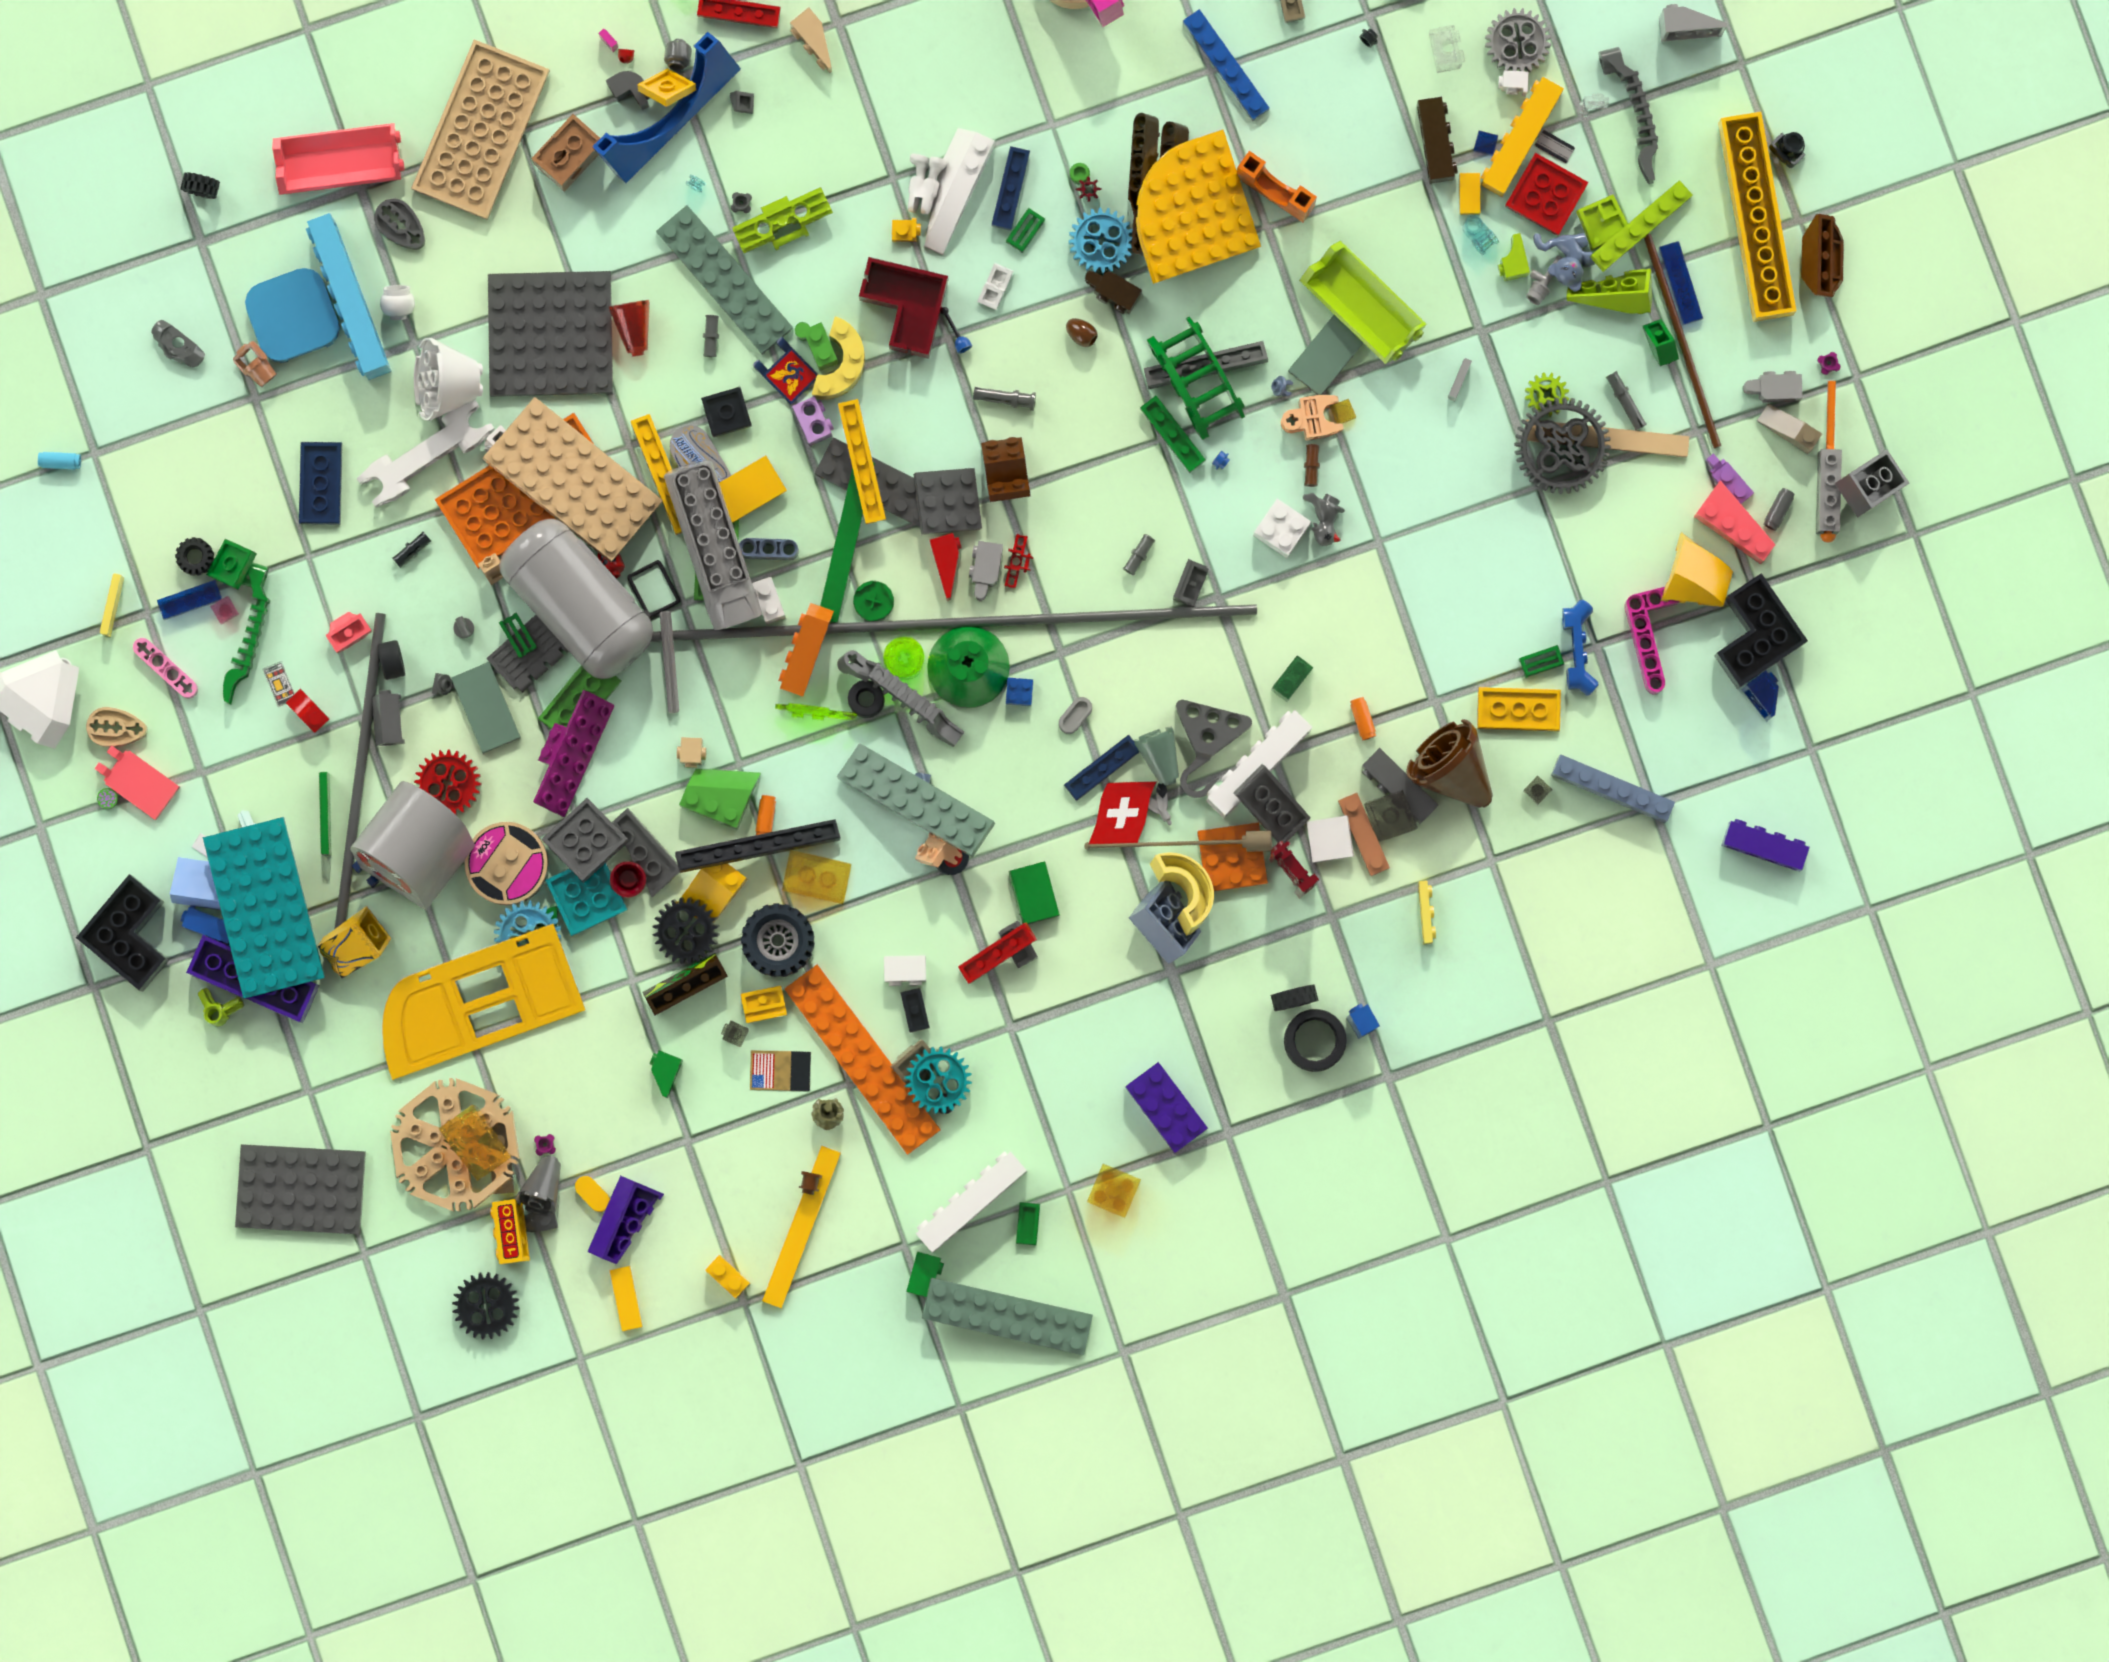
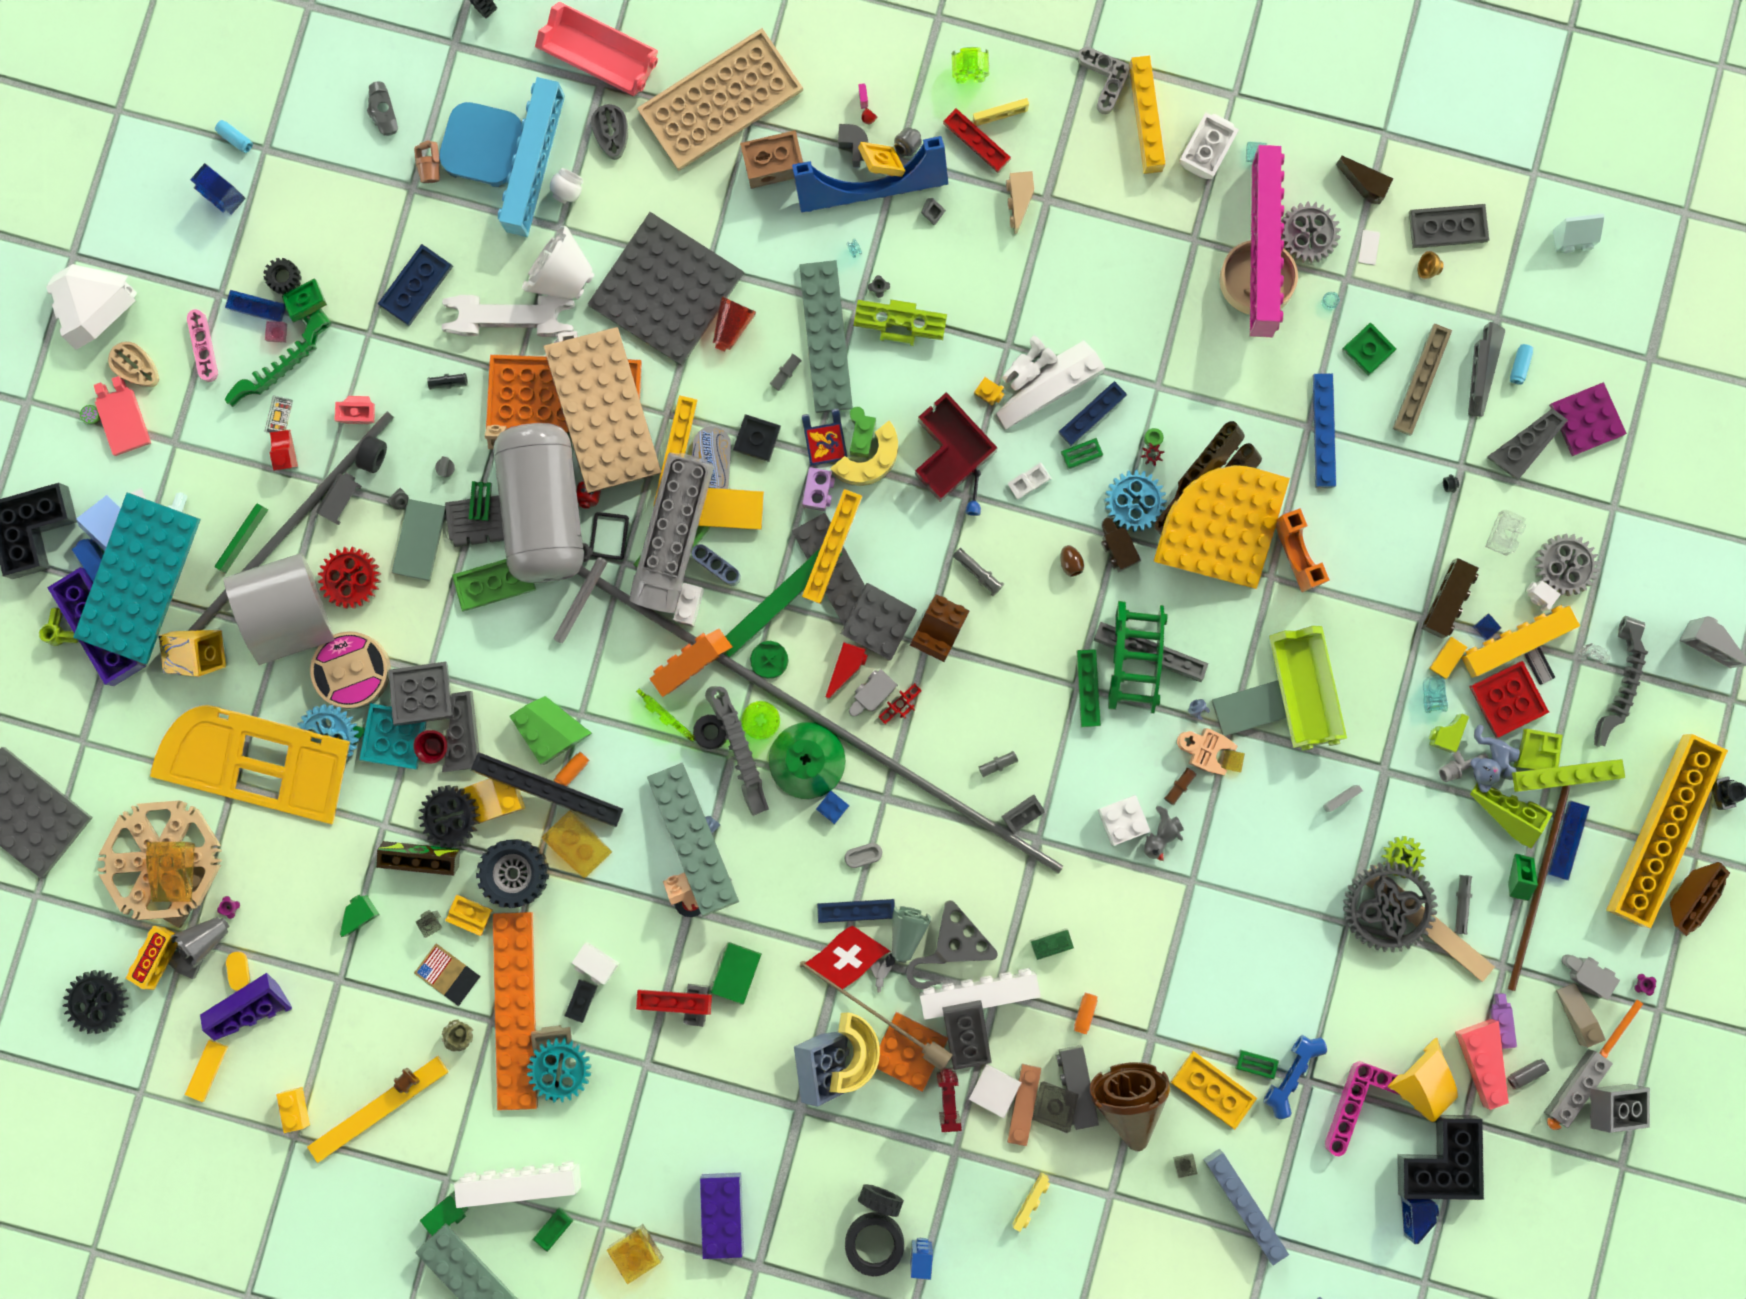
camera: 40 degrees right, 0 degrees up
light yellow tile [100,573,124,637] -> none
magenta bracket [533,690,614,817] -> none
tan brick [677,737,706,768] -> none
blue plate [1212,450,1230,470] -> none
none -> clear blue brick [190,163,246,215]

